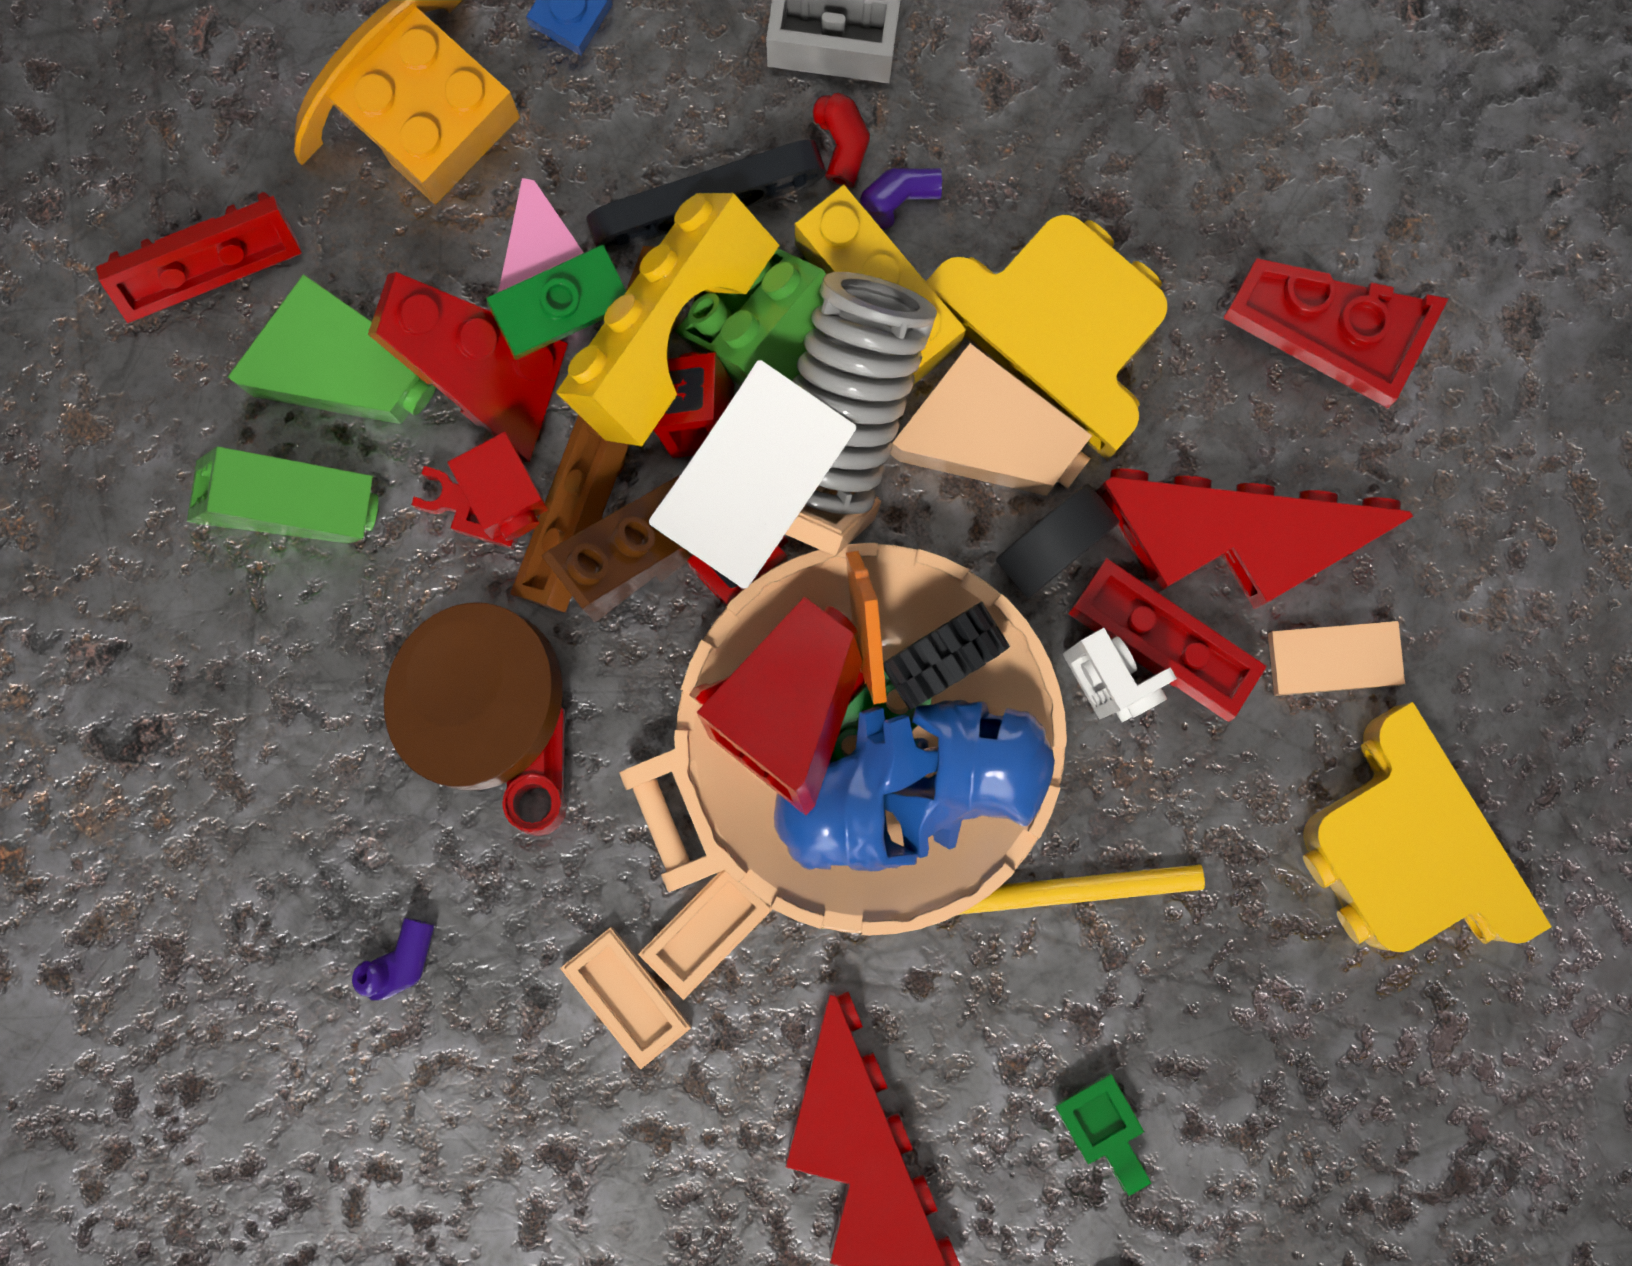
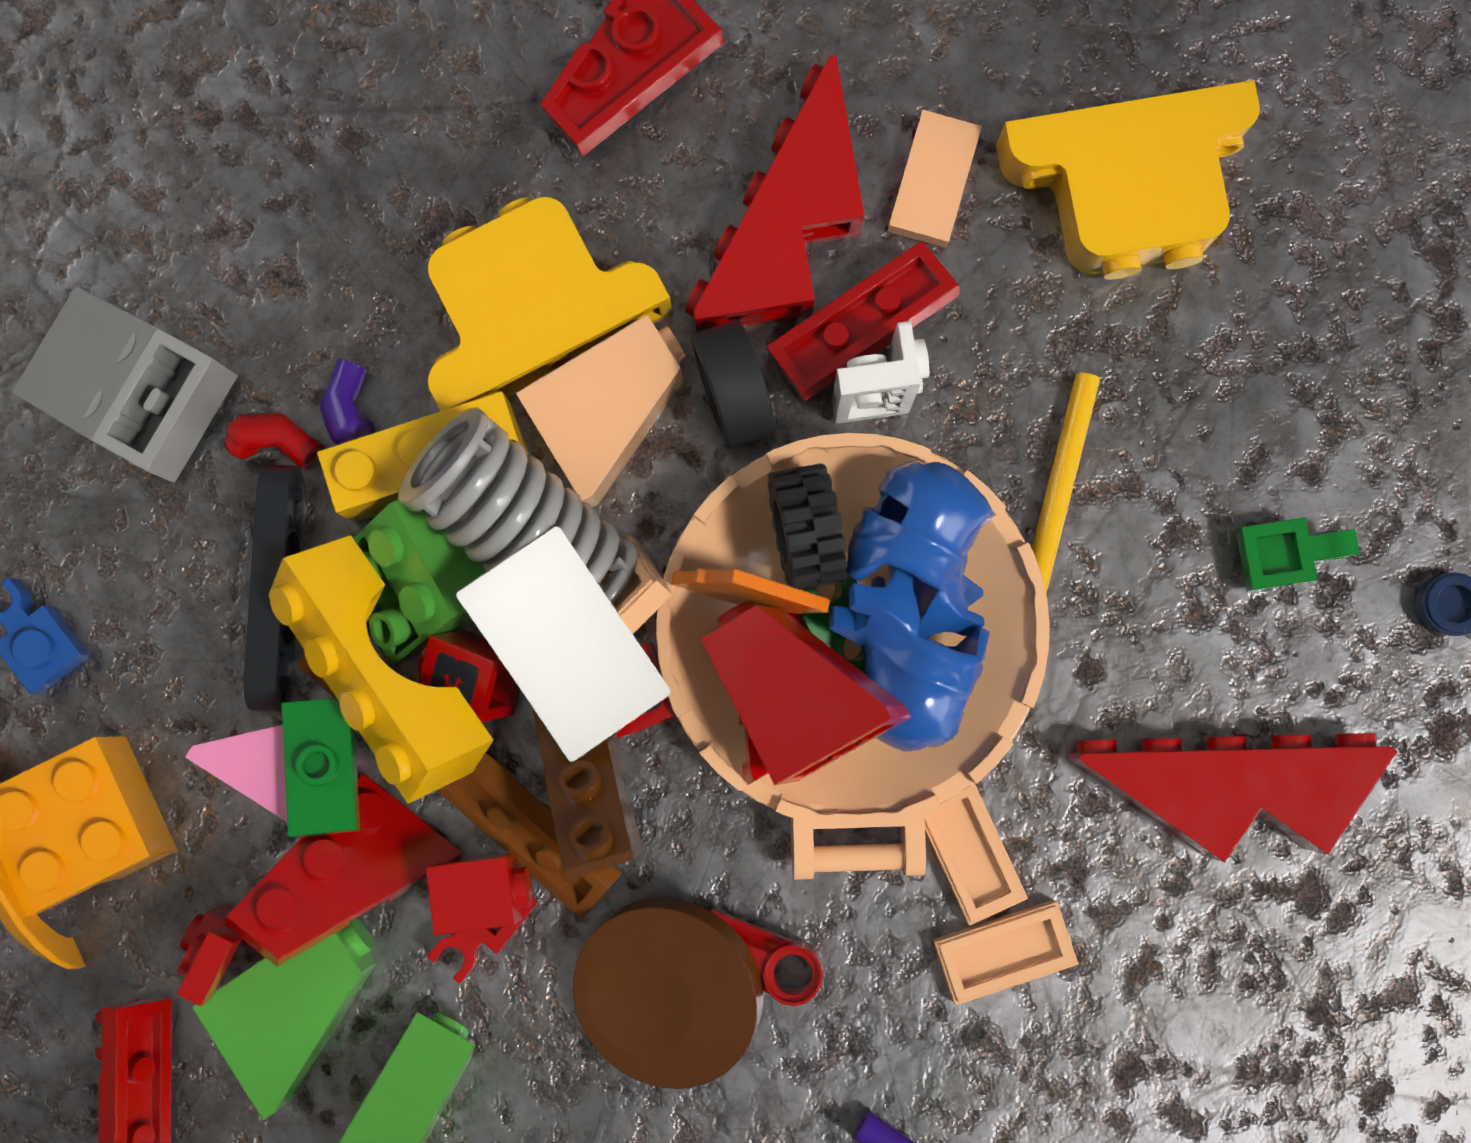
camera: 60 degrees left, 0 degrees up
none -> red slope [176,903,242,1007]

